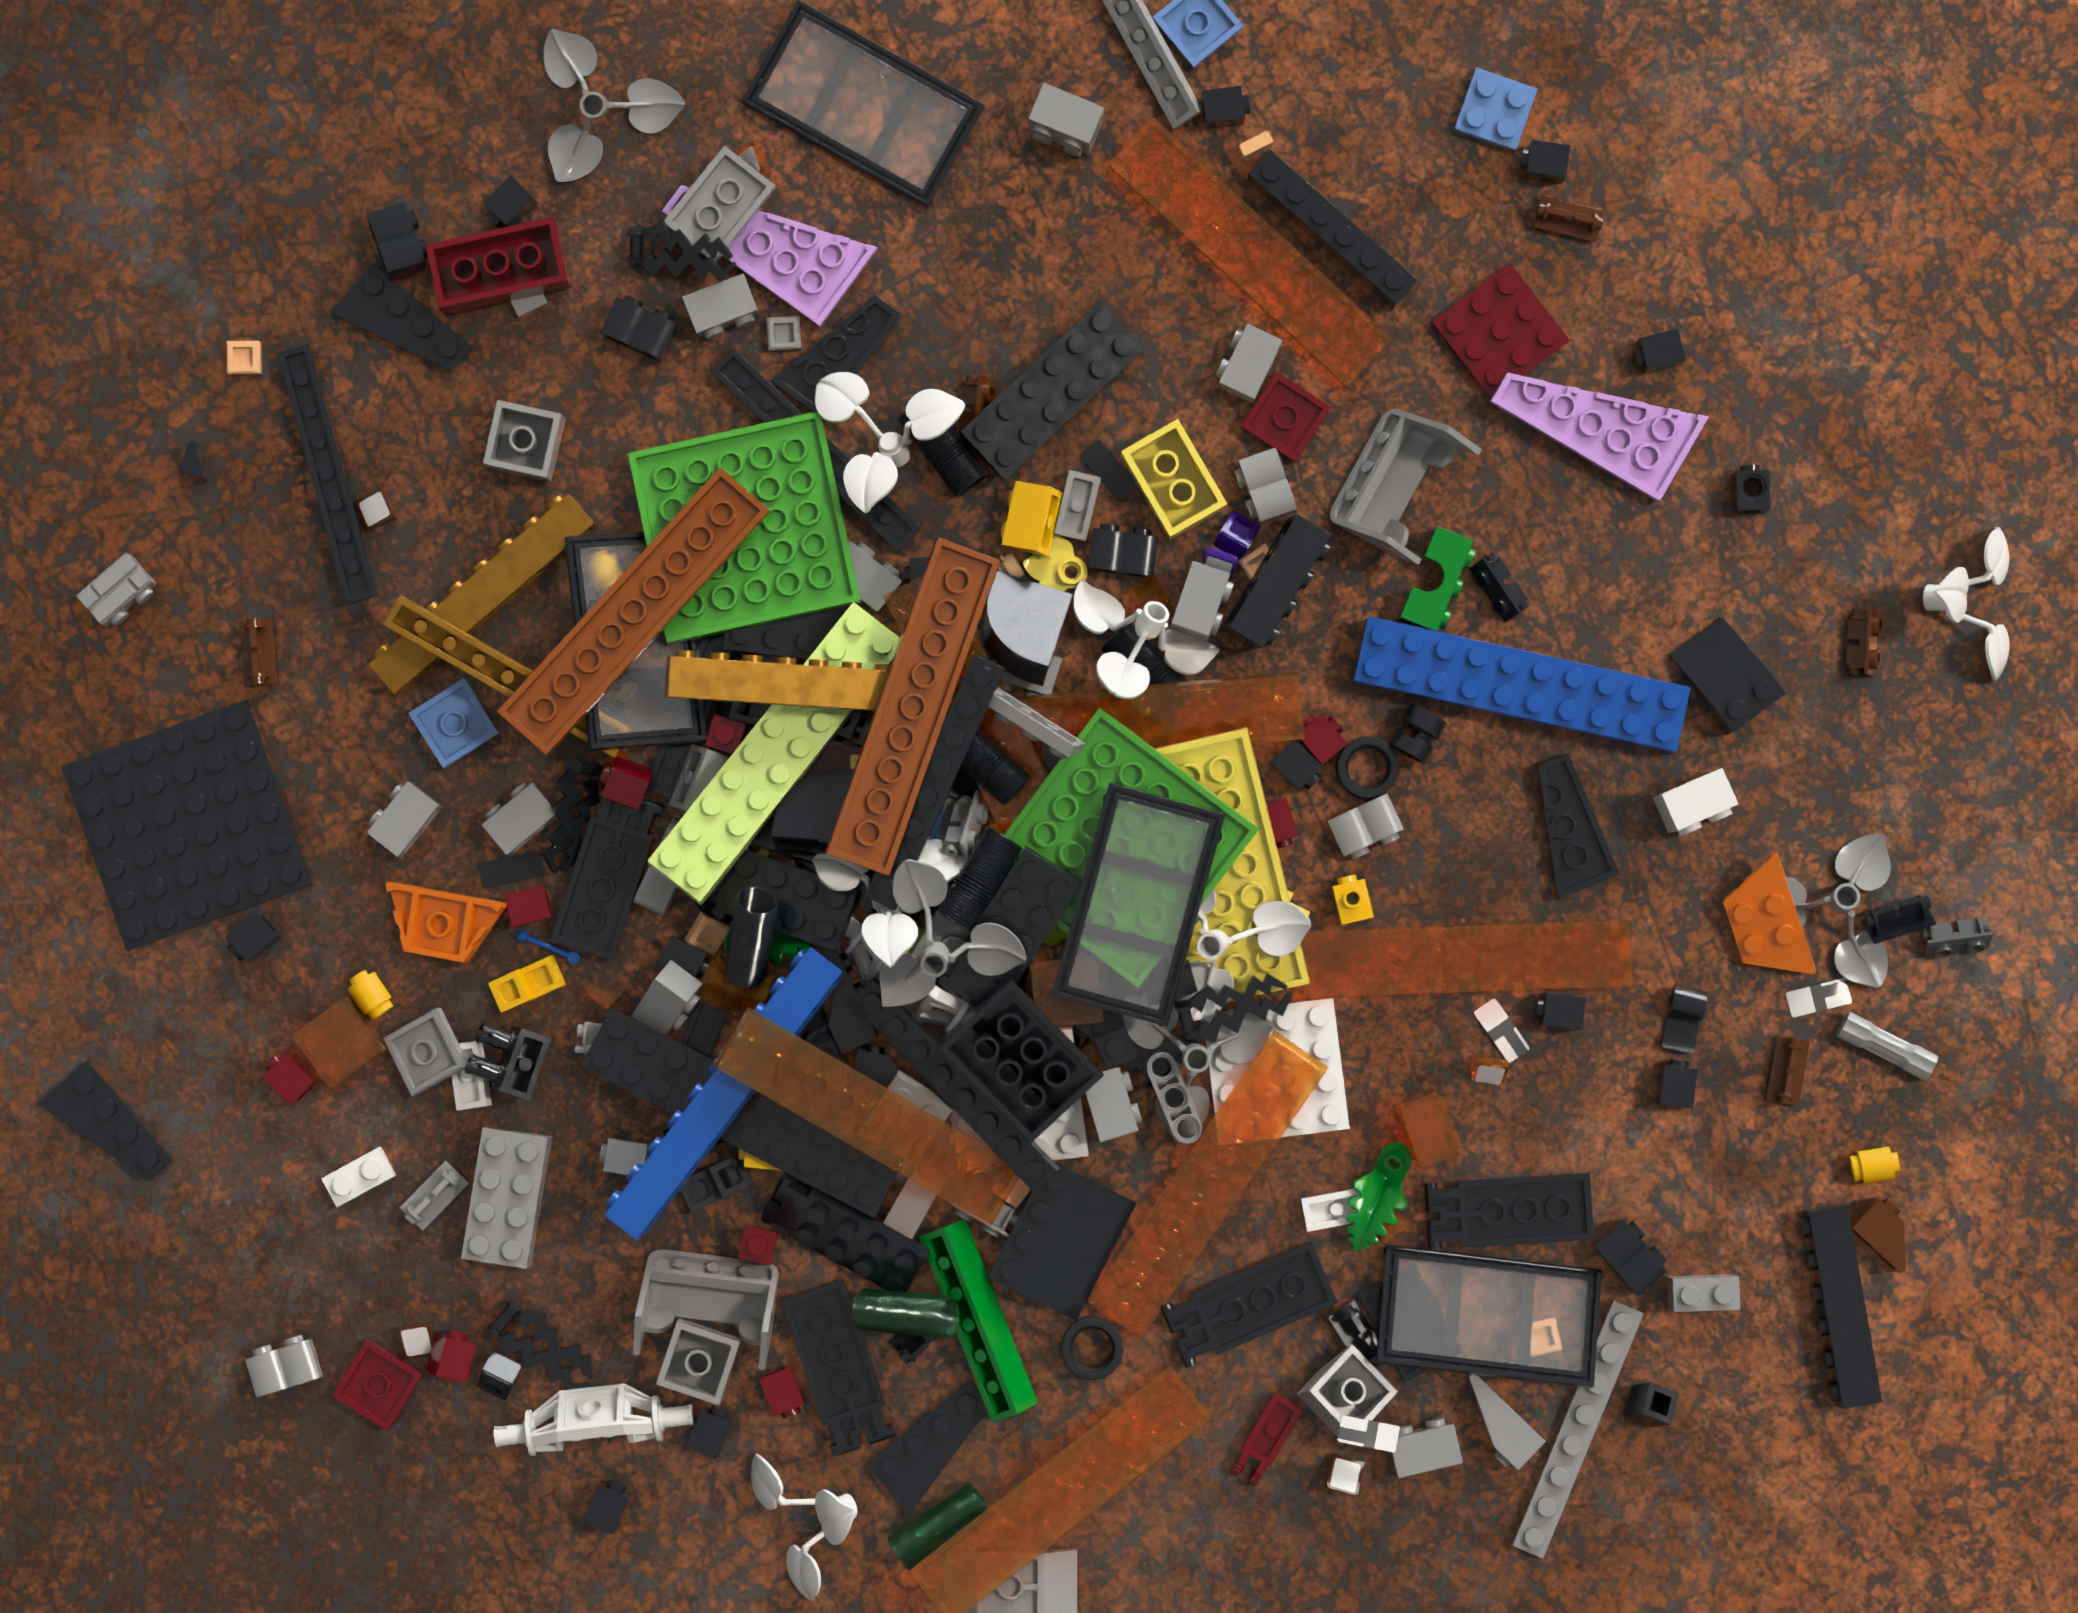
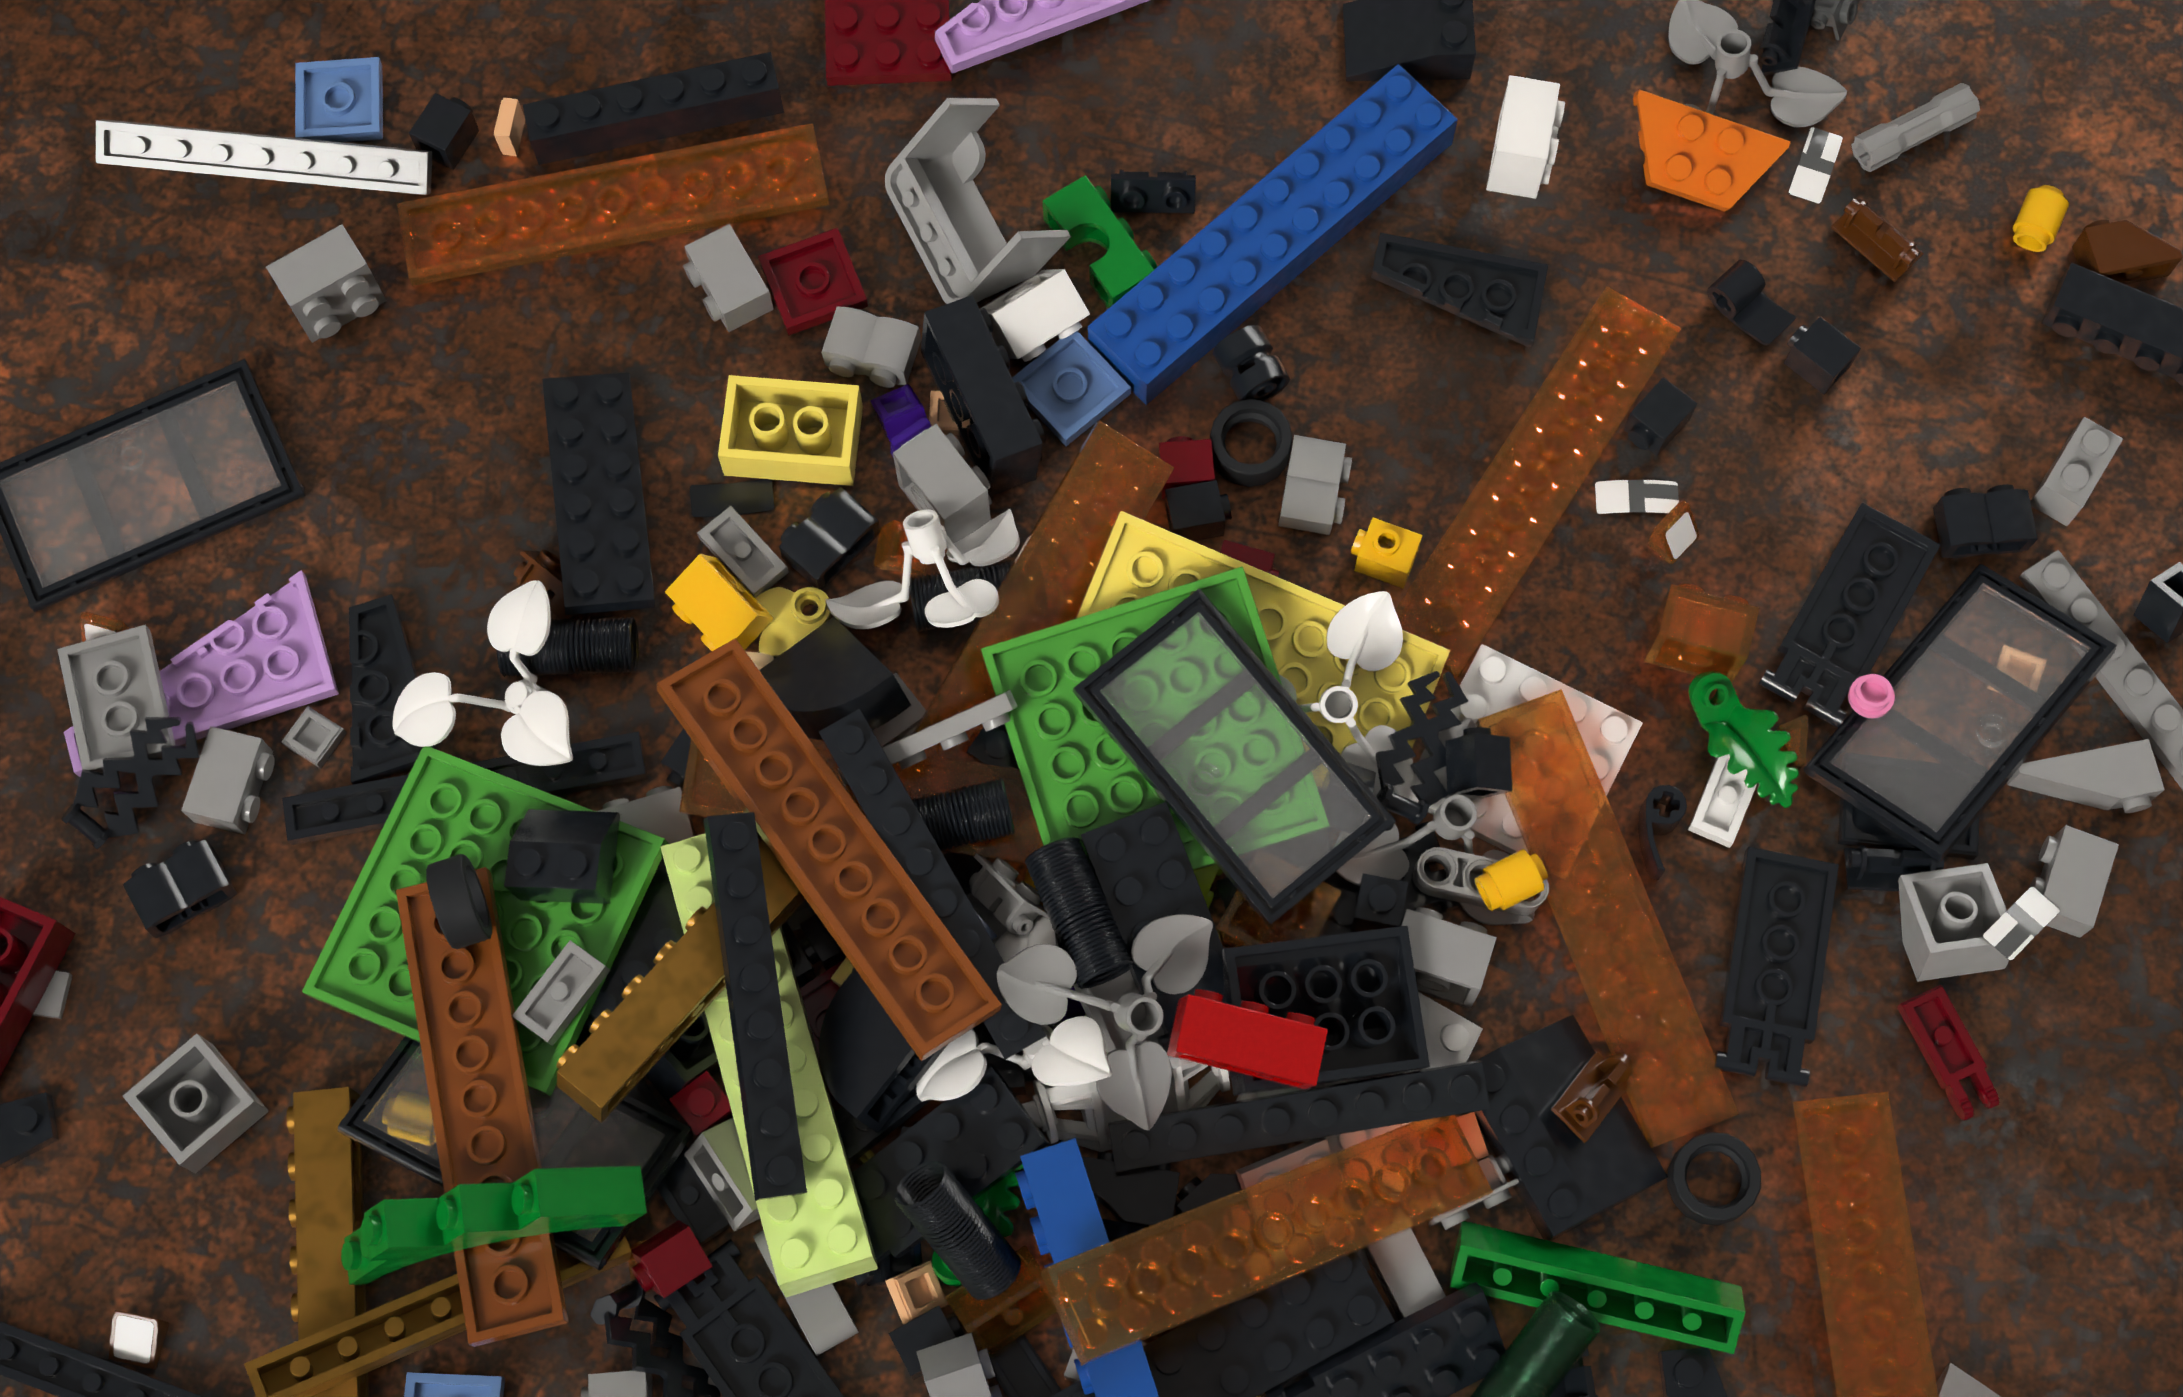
camera: 60 degrees left, 15 degrees down
white slope [1324,1454,1365,1496] -> none
none -> green arch [341,1166,647,1285]
none -> black tyre [426,854,492,949]
none -> black slope [504,809,620,904]
none -> light grey plate [513,940,610,1046]
none -> black plate [704,812,807,1201]
none -> white slope [980,269,1090,362]
none -> medium blue plate [1012,331,1131,446]
none -> red brick [1167,989,1328,1089]
none -> black brick [1445,727,1512,798]
none -> yellow brick [1475,849,1548,911]
none -> reddish brown hinge [1551,1052,1632,1143]
none -> black panel [1638,785,1687,880]
none -> bright pink plate [1848,674,1895,718]

